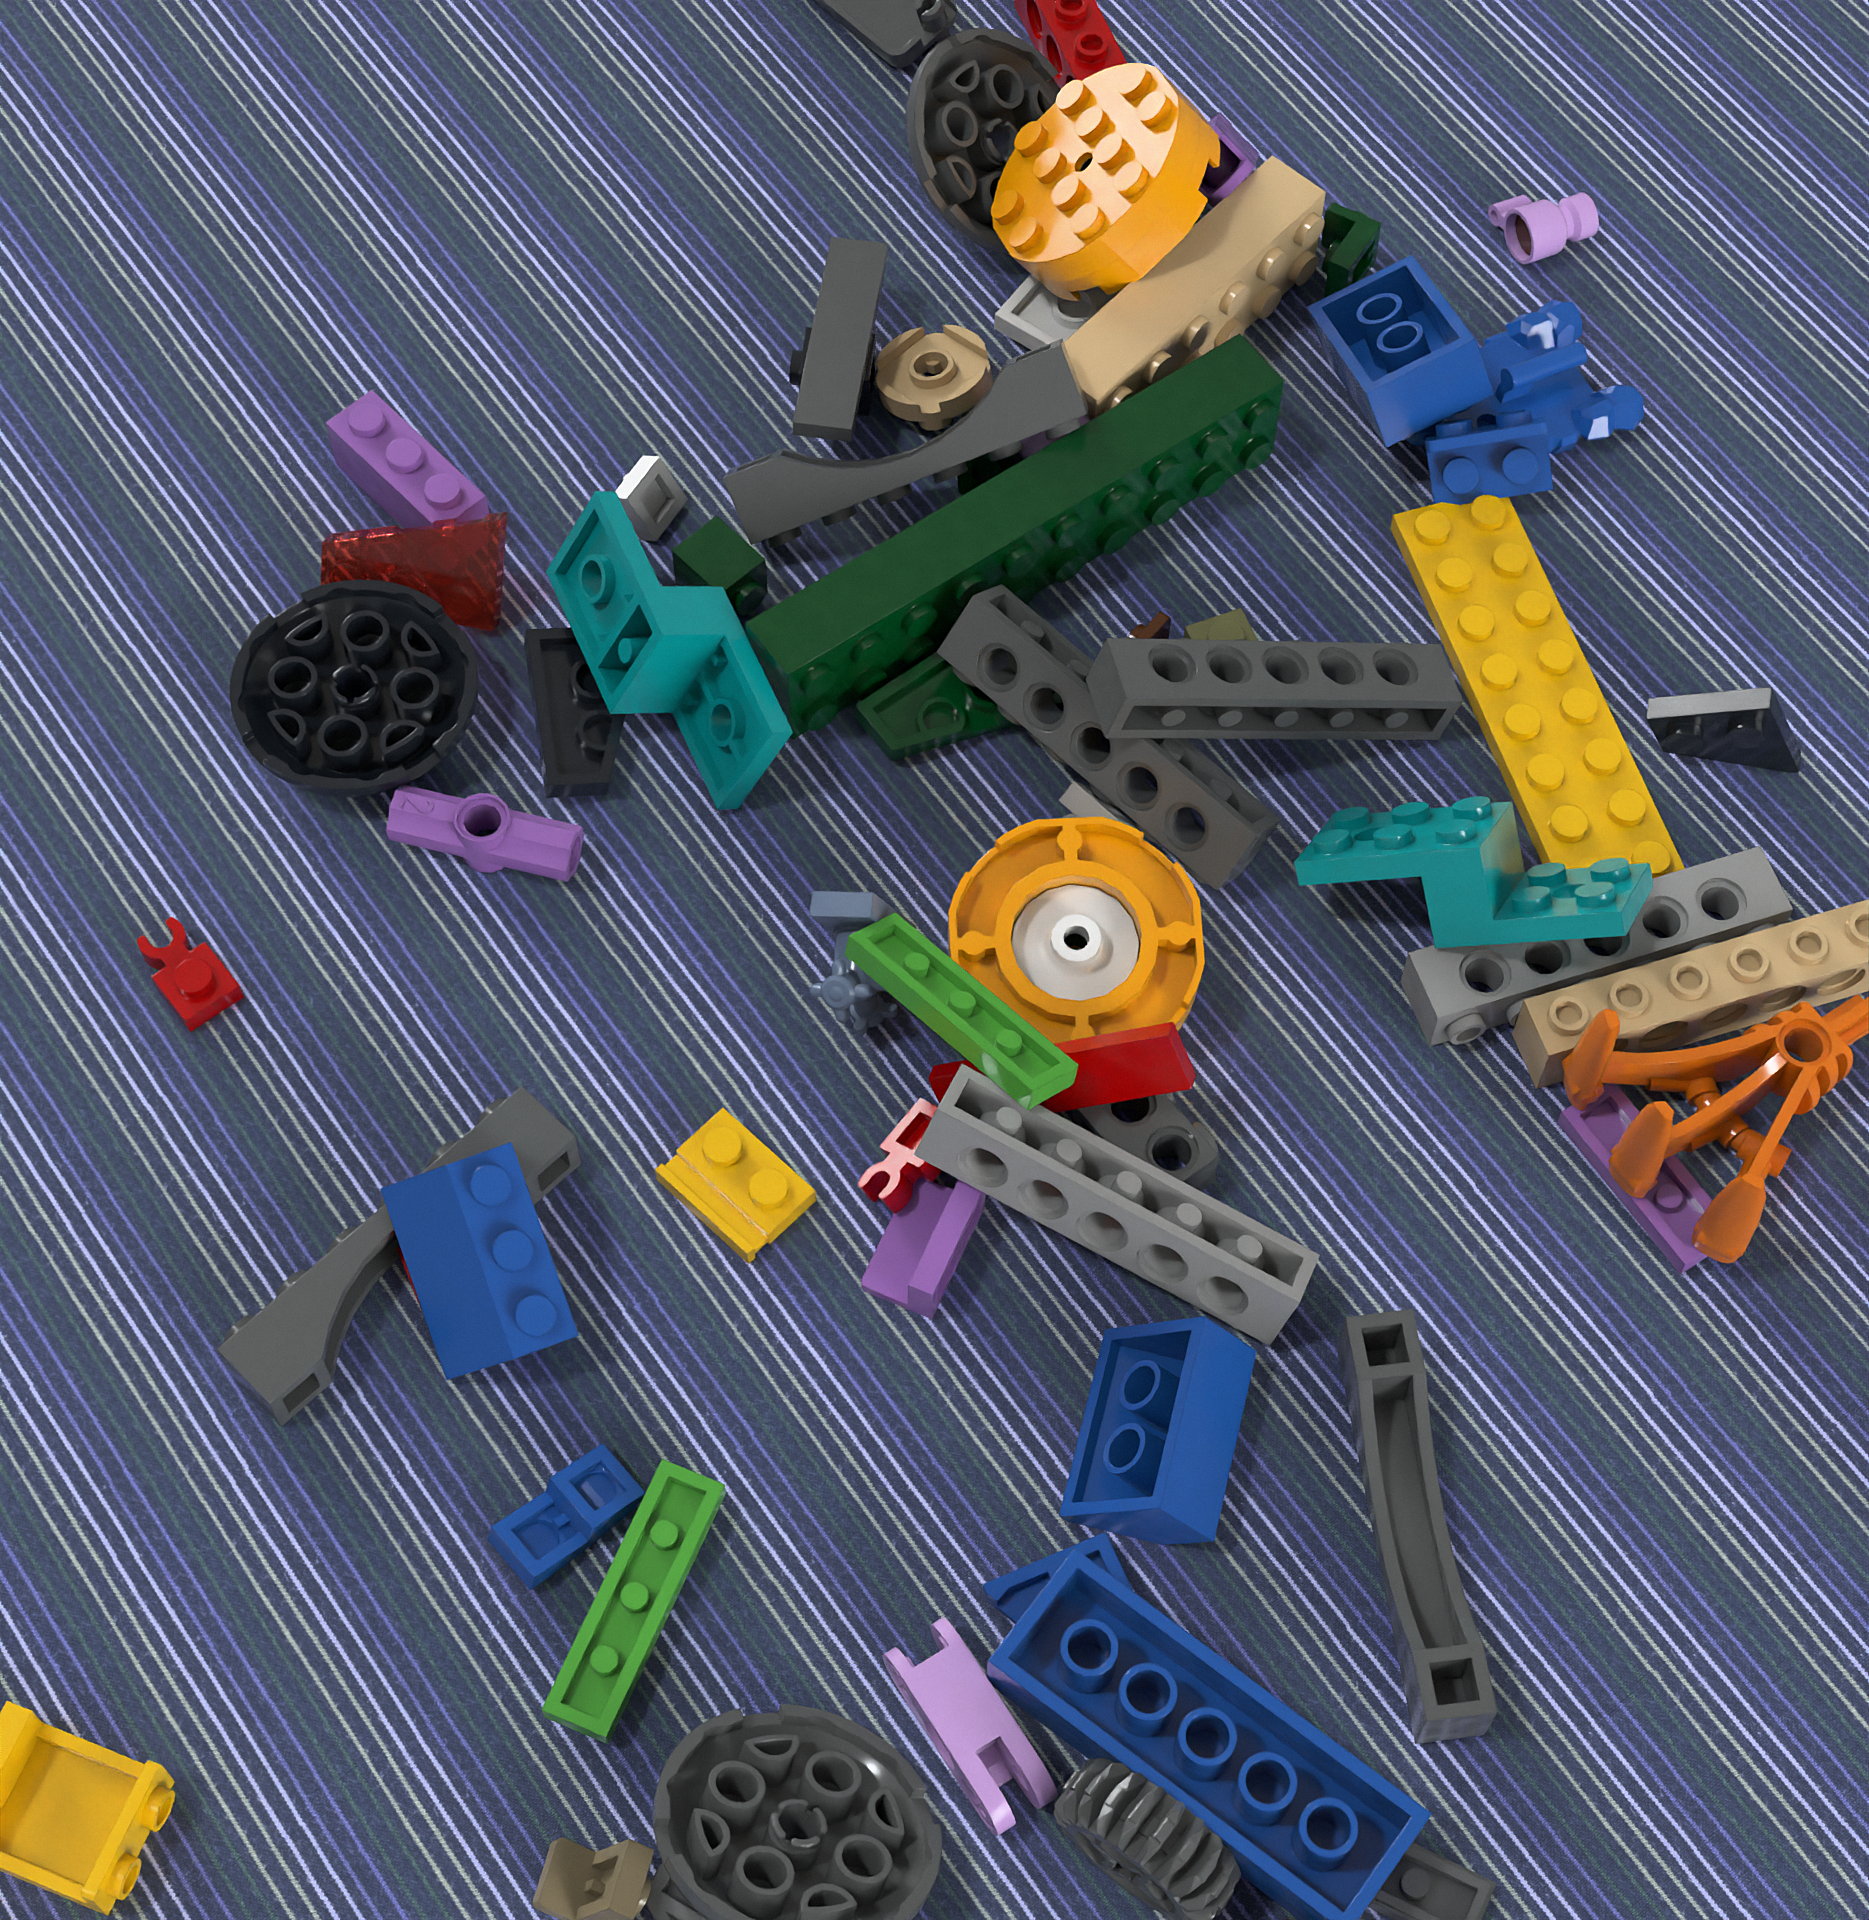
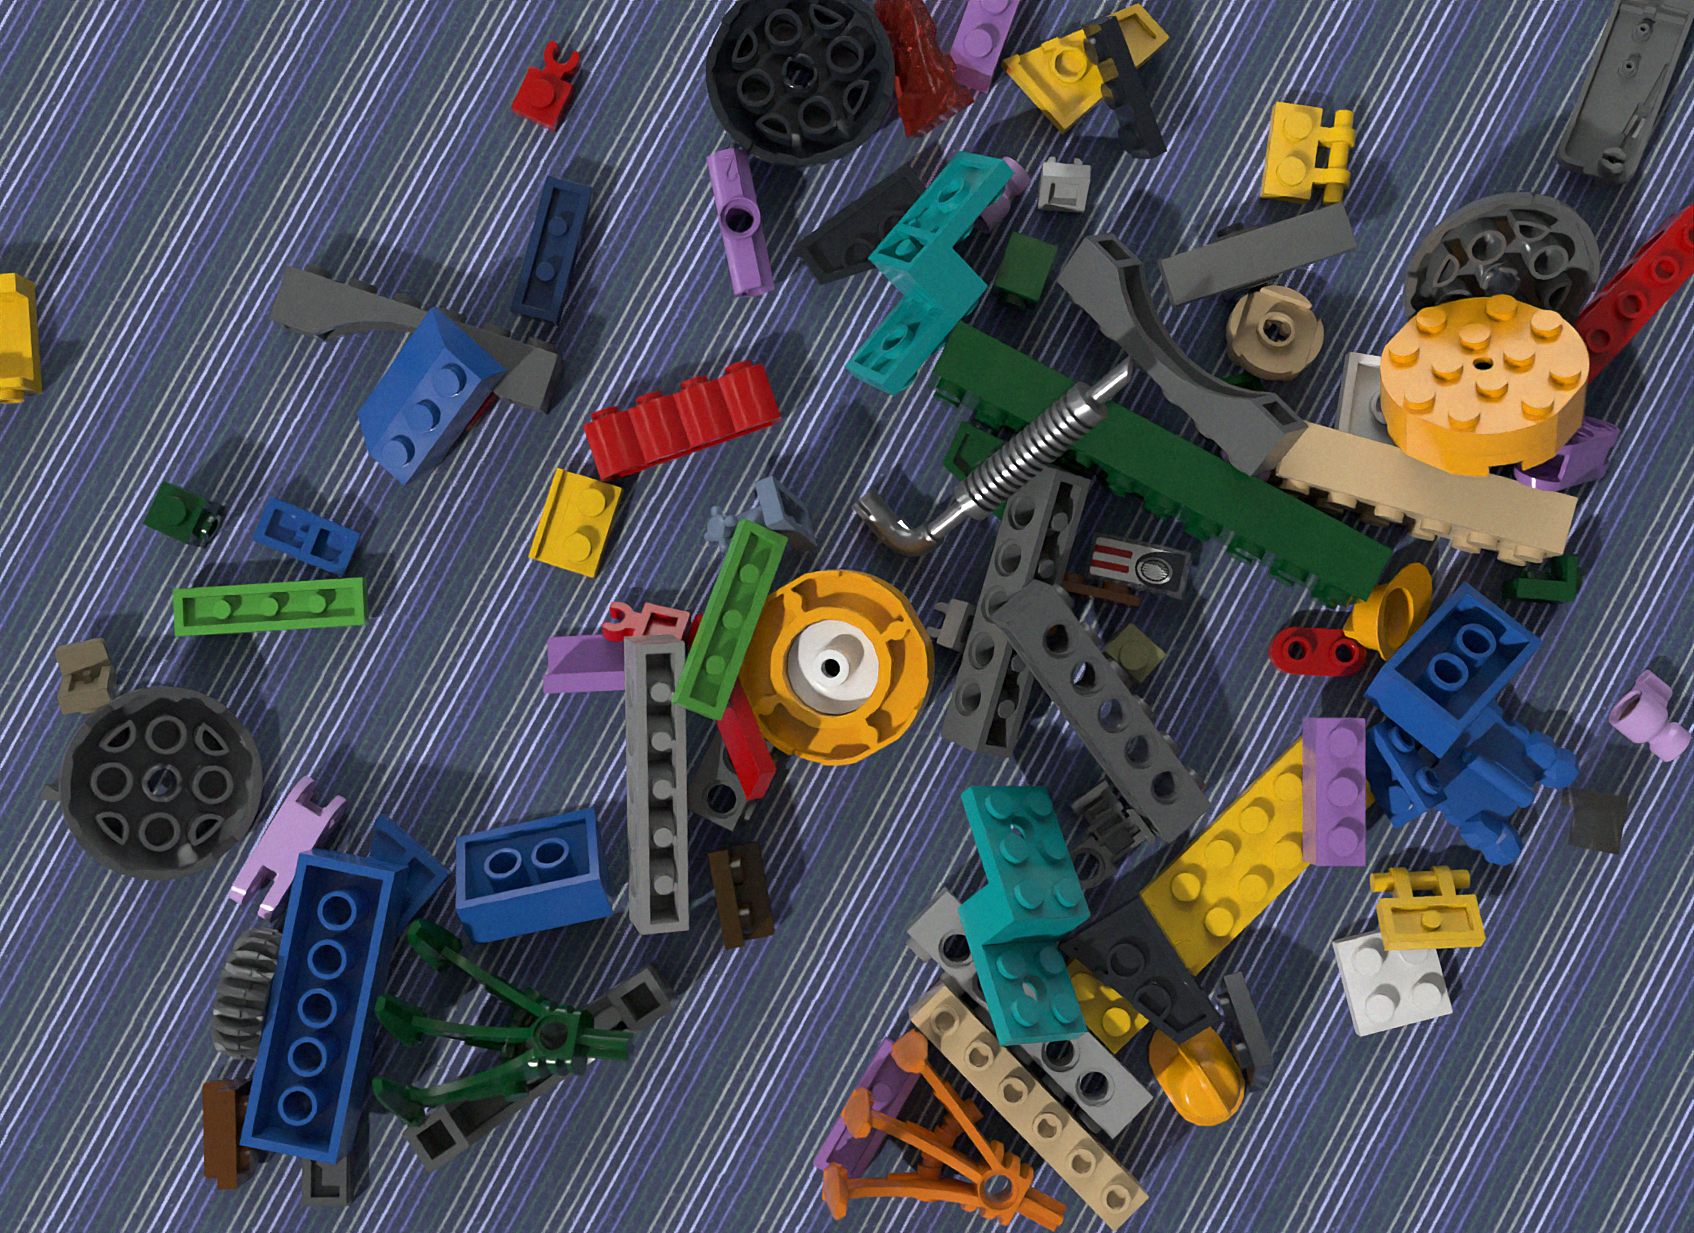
camera: 65 degrees right, 25 degrees up
none -> dark green brick [143,481,225,548]
none -> dark green piece [372,919,635,1128]
none -> dark blue plate [510,175,595,326]
none -> red brick [583,360,782,483]
none -> dark brown bracket [708,841,775,950]
none -> flat silver piece [851,354,1133,557]
none -> yellow wing [1001,3,1170,135]
none -> black wing [1058,893,1221,1045]
none -> dark grey piece [1068,779,1155,889]
none -> black plate [1082,16,1167,159]
none -> slope [1084,531,1193,600]
none -> light orange piece [1149,1027,1245,1126]
none -> yellow plate [1260,101,1357,206]
none -> red plate [1268,627,1366,677]
none -> medium lavender brick [1303,717,1366,866]
none -> white plate [1332,929,1453,1036]
none -> light orange piece [1343,563,1433,662]
none -> yellow plate [1370,865,1486,951]
none -> clear smoke panel [1560,787,1628,855]

